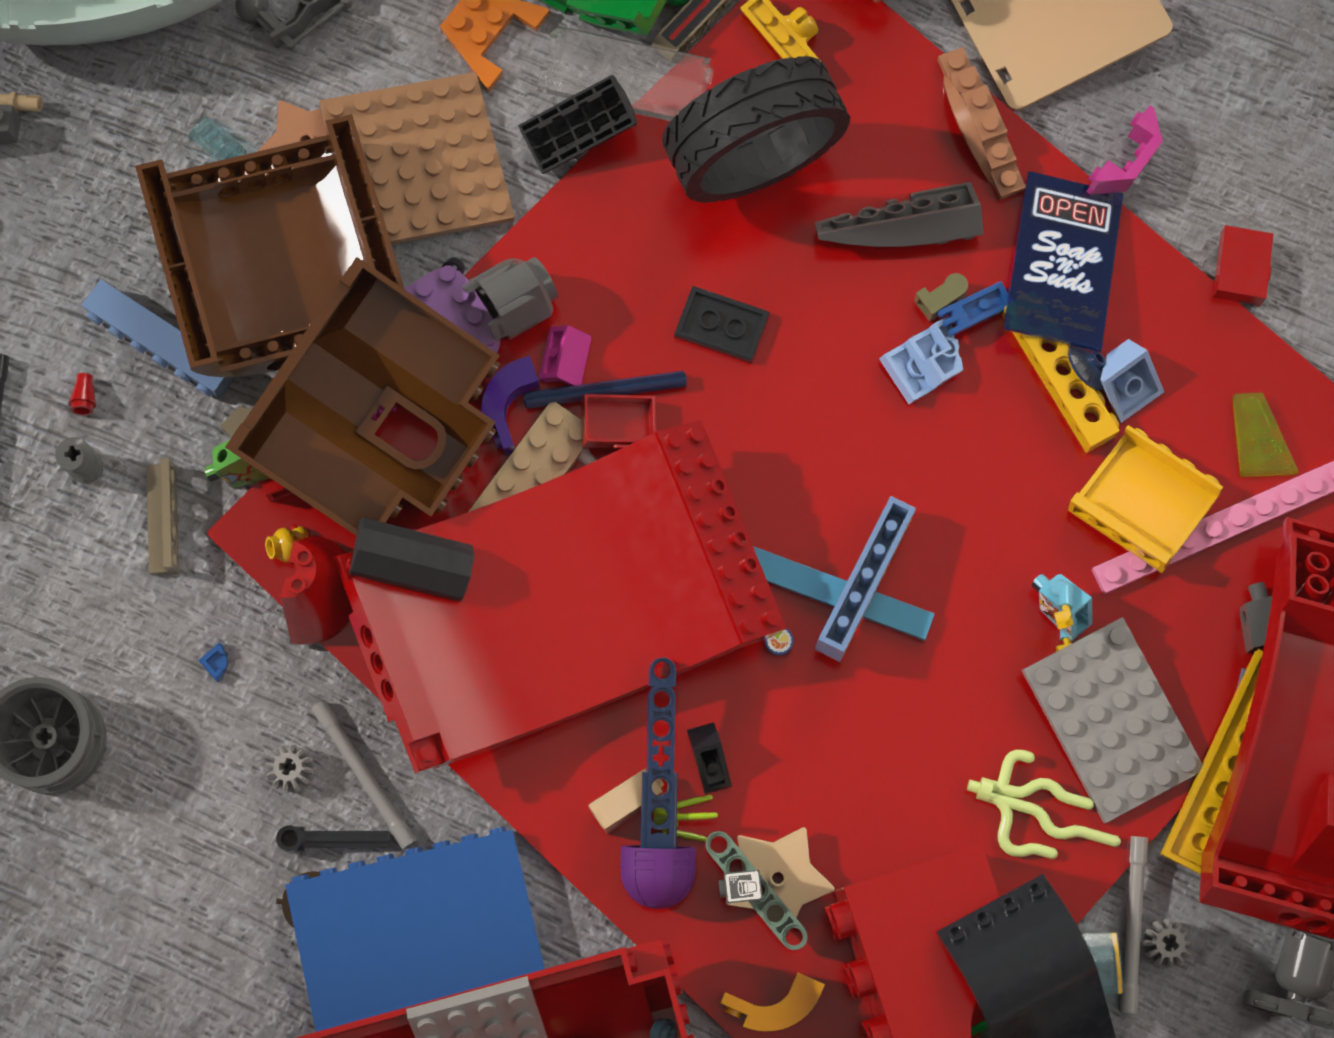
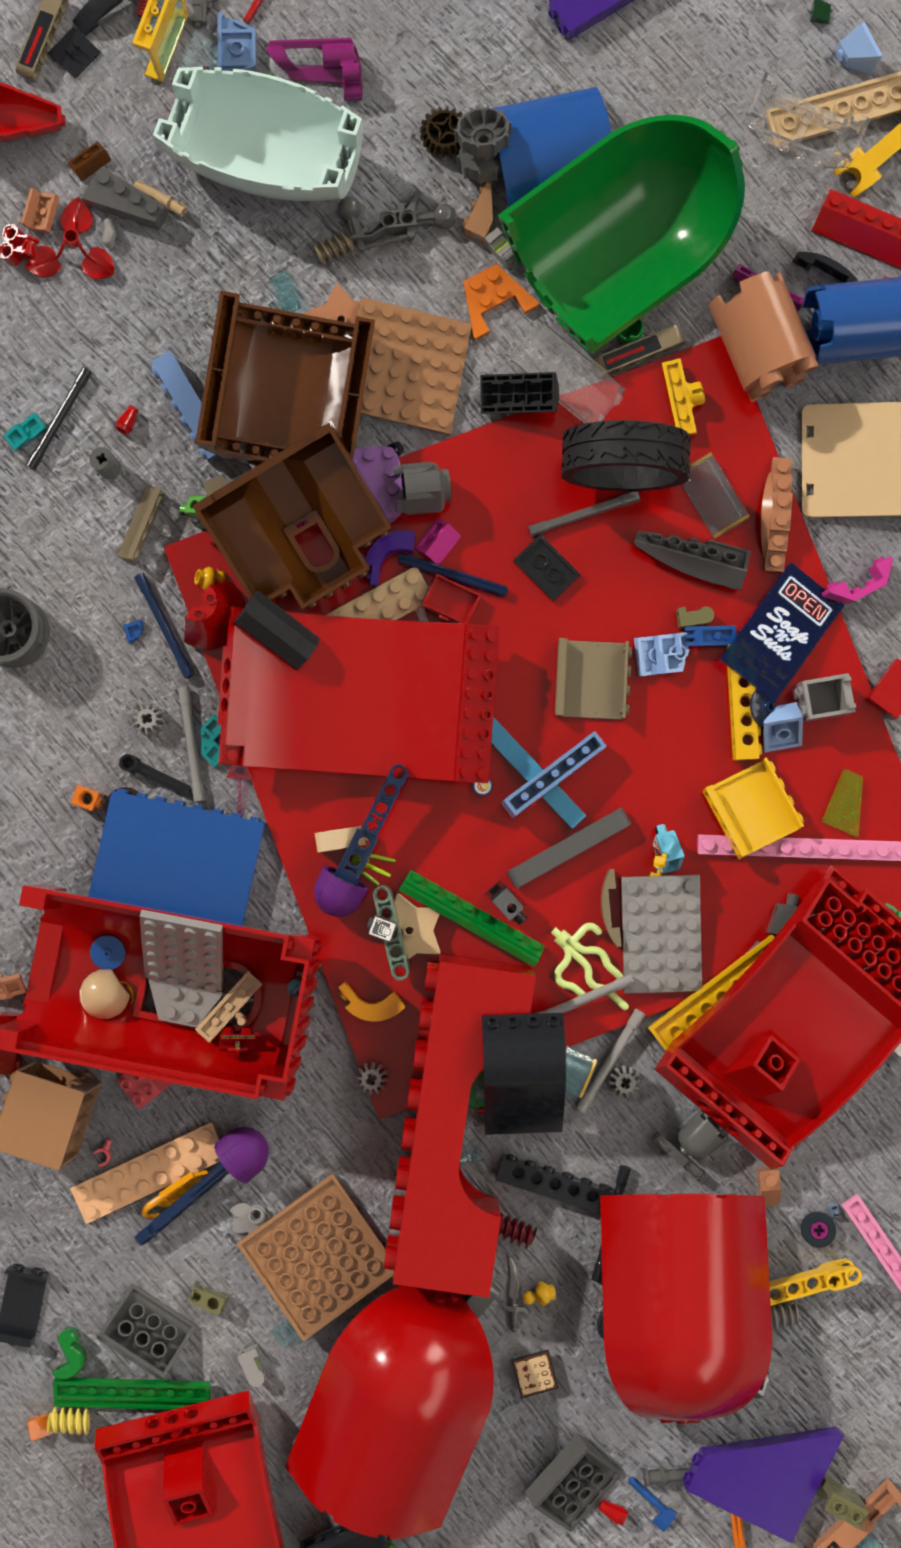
camera: 25 degrees right, 10 degrees up
black slope [687,722,732,794] -> none
none -> orange brick [70,785,103,812]
none -> dark blue piece [134,573,195,679]
none -> teal tile [201,714,221,768]
none -> clear pink piece [226,765,253,814]
none -> dark tan piece [312,229,354,266]
none -> green plate [399,870,545,967]
none -> torso [485,881,527,925]
none -> dark grey beam [506,807,631,889]
none -> dark grey piece [528,490,640,537]
none -> light grey piece [538,973,636,1013]
none -> dark tan panel [555,638,632,720]
none -> dark tan slope [600,869,622,947]
none -> clear light blue slope [682,452,750,539]
none -> light grey container [793,673,856,722]

